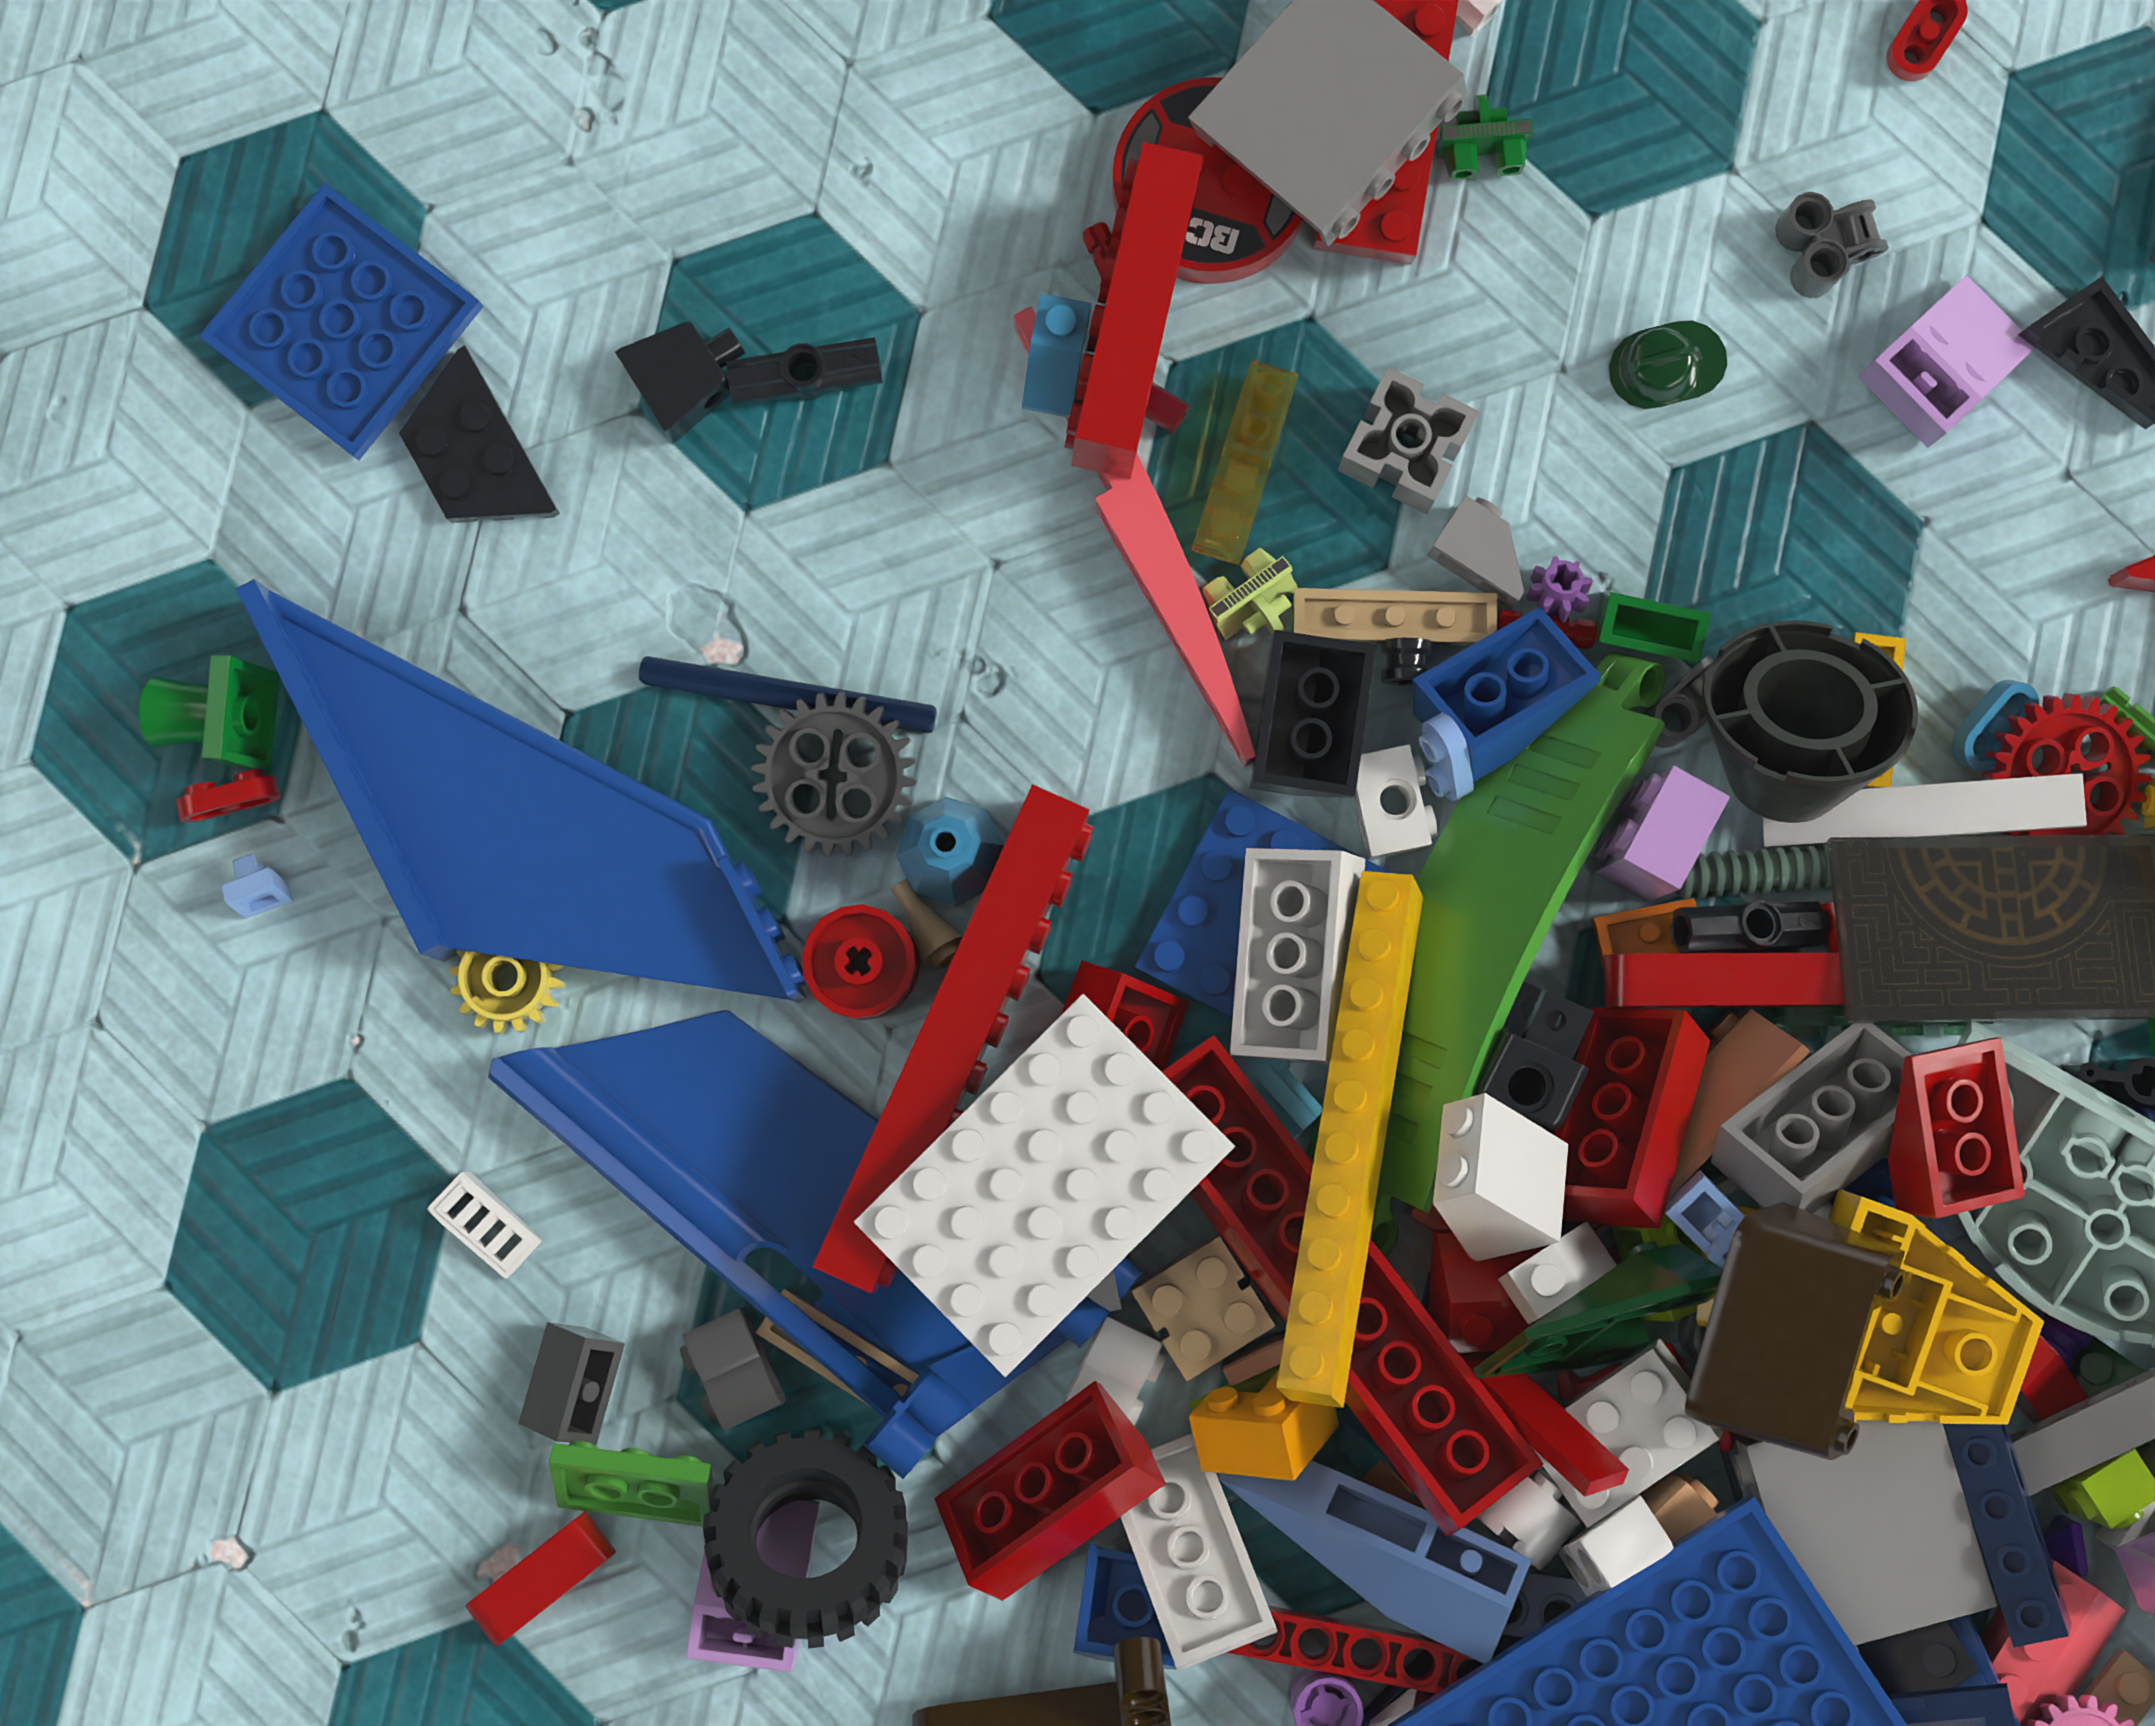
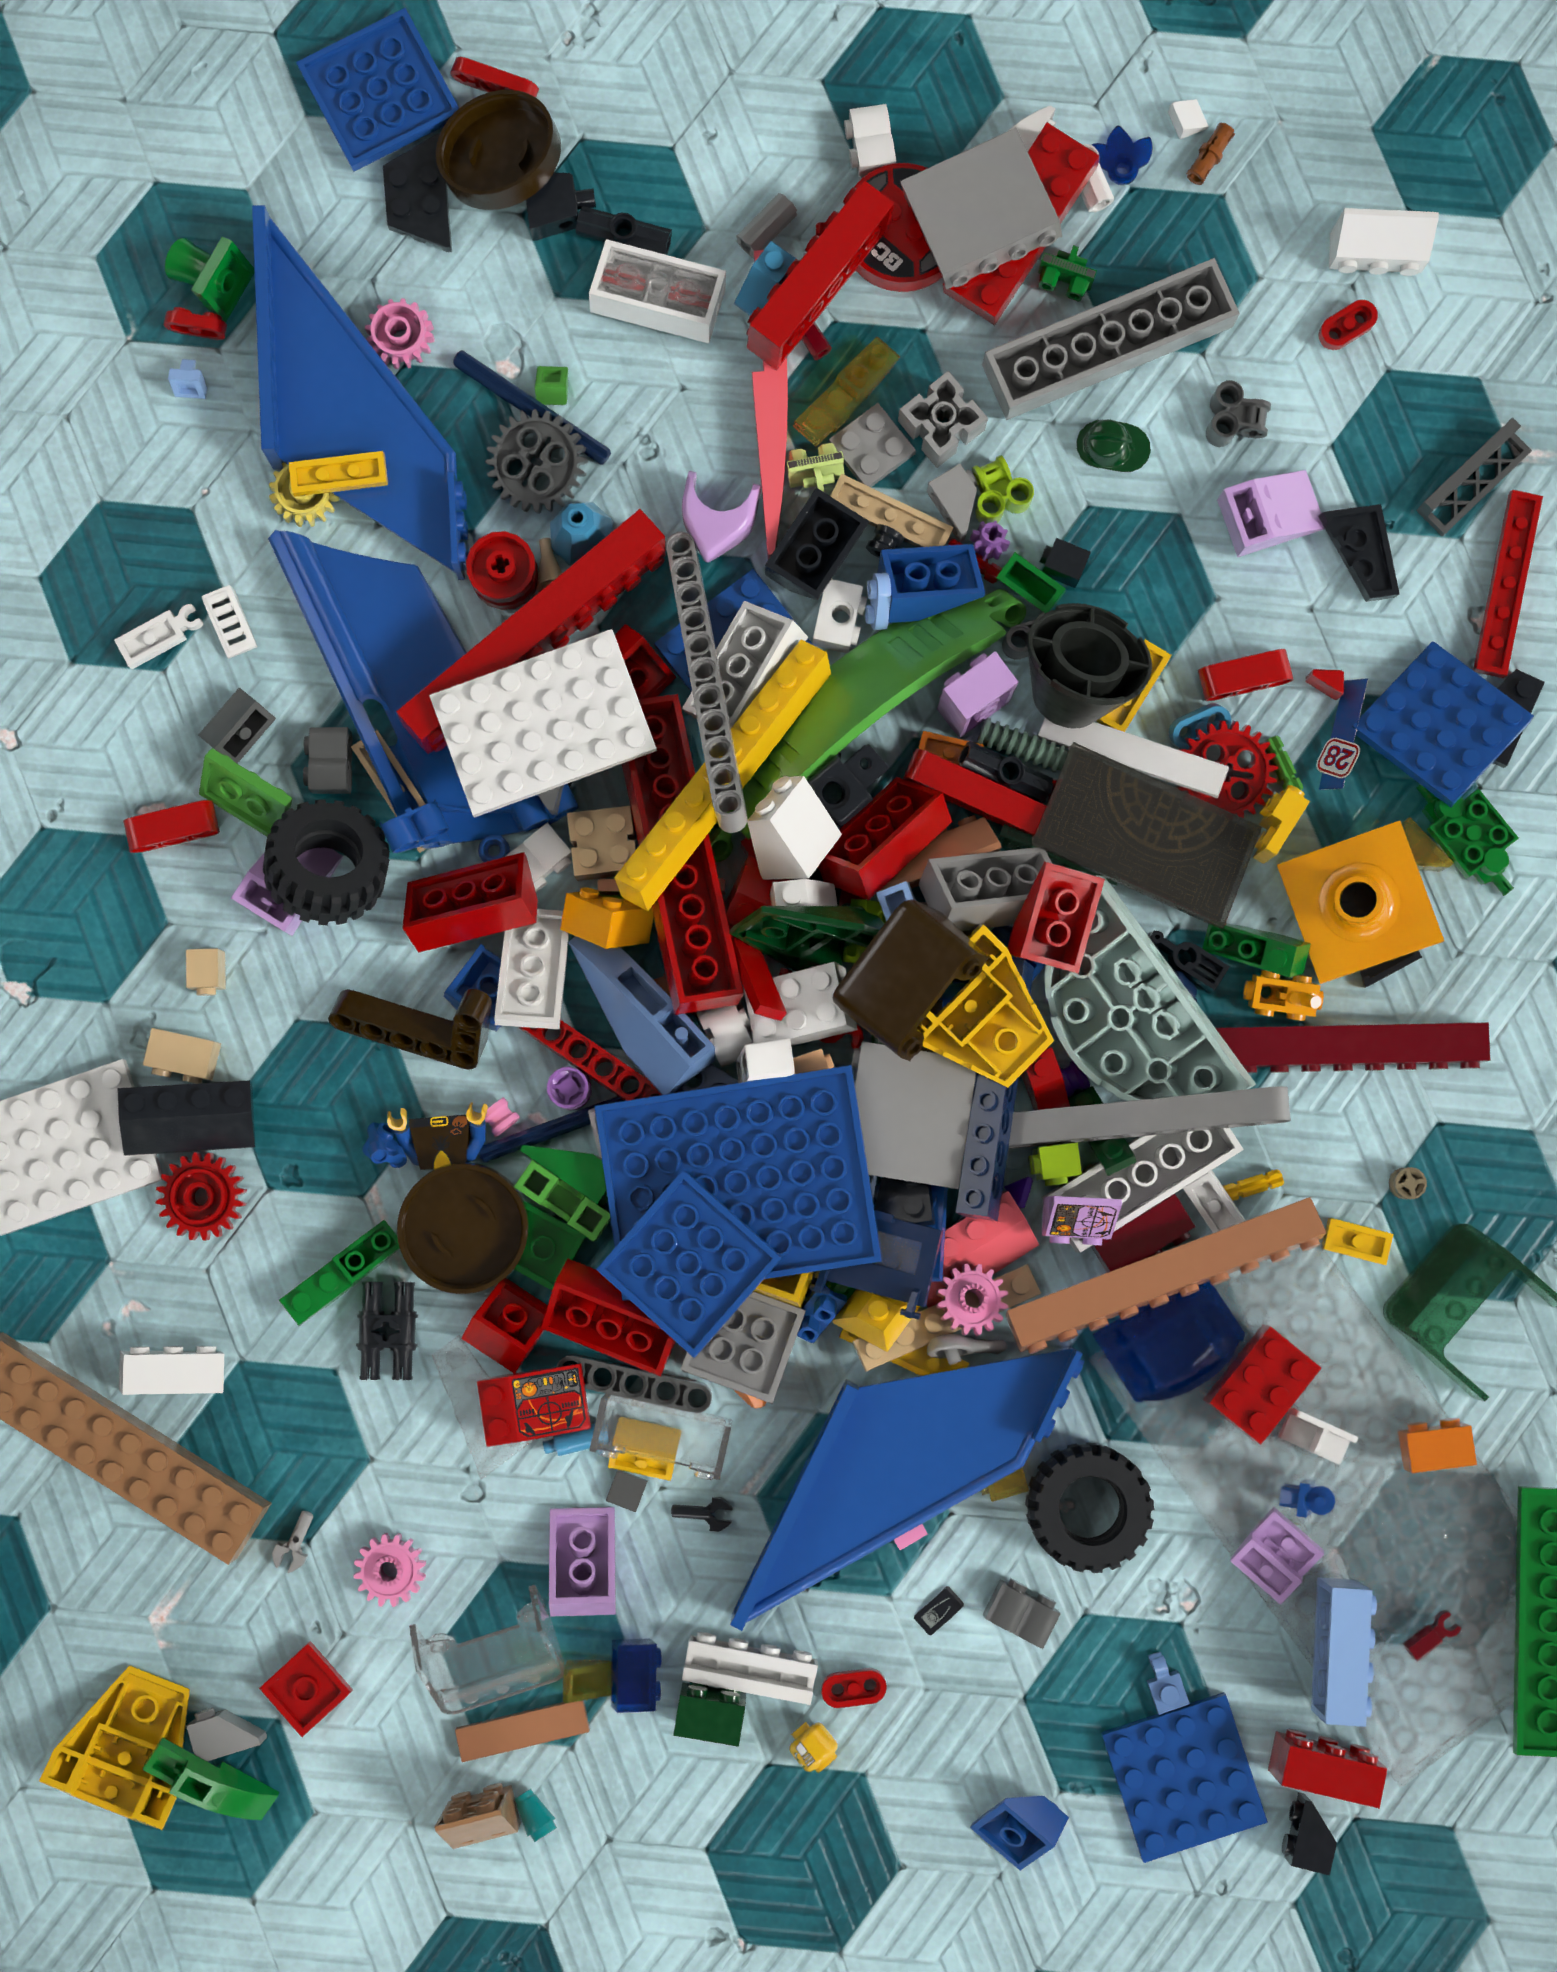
camera: 20 degrees right, 0 degrees up
none -> white plate [114,604,203,669]
none -> yellow plate [288,451,388,497]
none -> bright pink gear [365,298,435,369]
none -> dark brown piece [436,90,561,210]
none -> red beam [450,57,539,97]
none -> blue plate [478,834,510,862]
none -> bright green slope [535,366,568,405]
none -> brick [589,239,726,343]
none -> light grey beam [666,532,747,833]
none -> lavender animal [682,471,761,563]
none -> light grey axle [736,193,797,258]
none -> light grey plate [829,403,916,487]
none -> white brick [844,104,896,177]
none -> lime piece [972,455,1034,524]
none -> light grey brick [982,258,1240,420]
none -> black brick [1039,538,1091,588]
none -> red beam [1198,649,1294,701]

